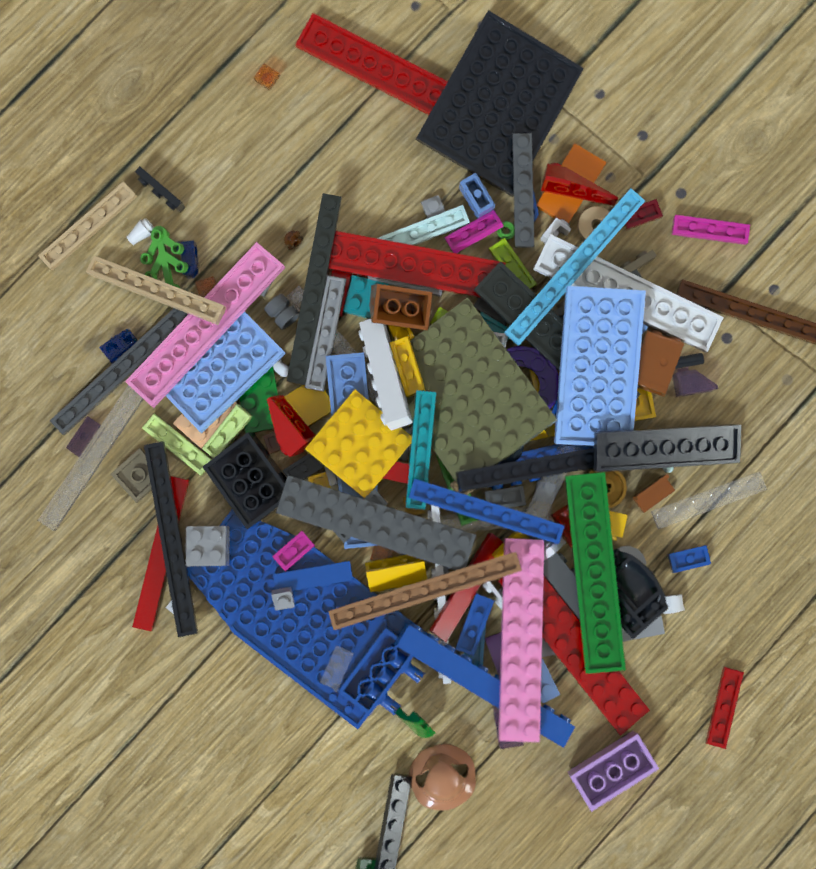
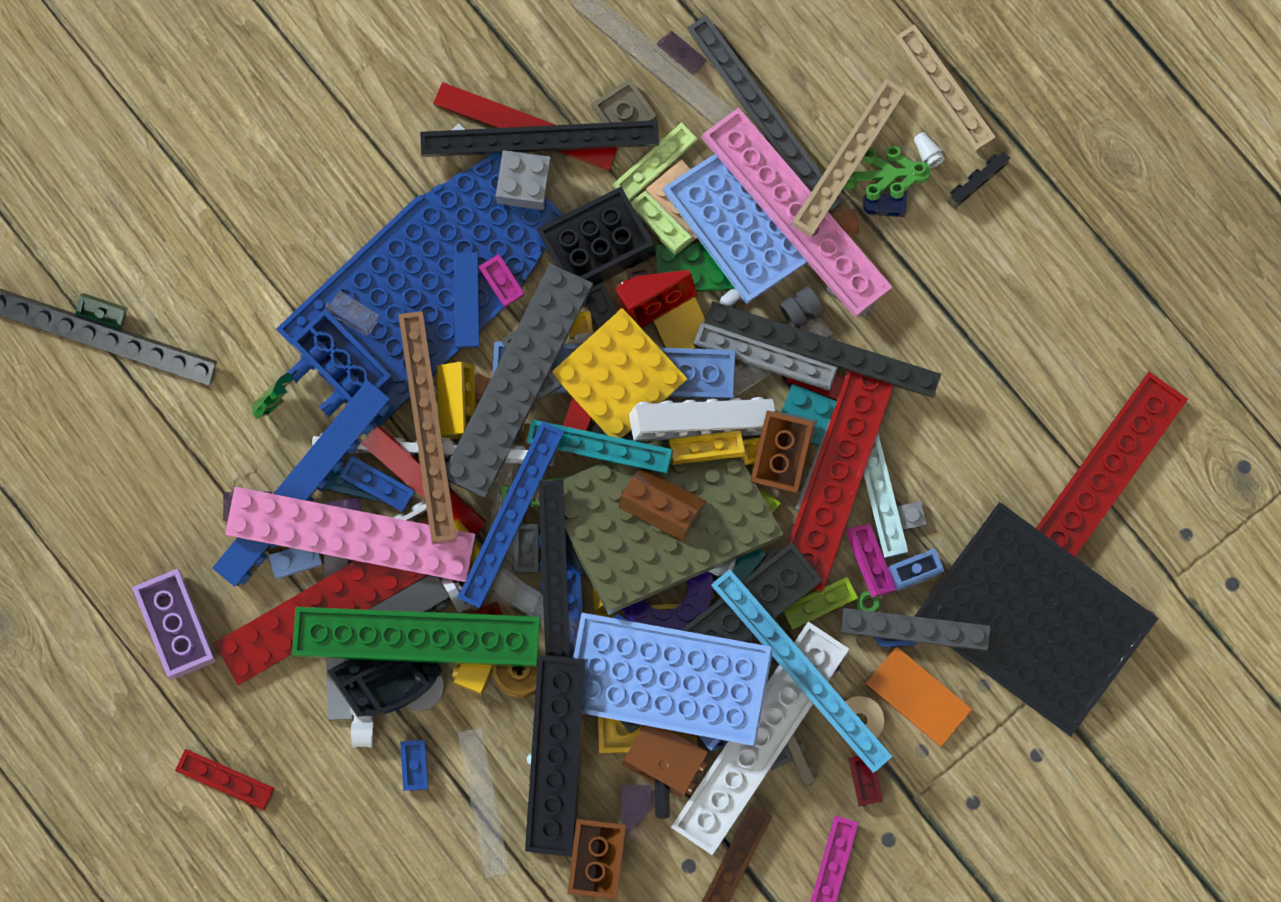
camera: 100 degrees right, 5 degrees down
clear blue leg [99,329,138,364] -> none
clear orange plate [254,63,280,91] -> none
light grey plate [272,587,295,610] -> none
reddish brown plate [284,230,303,250] -> none
nougat piece [409,744,476,810] -> none
white bracket [540,217,571,243] -> none
red wedge [541,163,618,206] -> none
dark orange panel [632,474,675,513] -> none
none -> dark orange slope [567,819,626,900]
none -> dark orange slope [619,468,707,542]

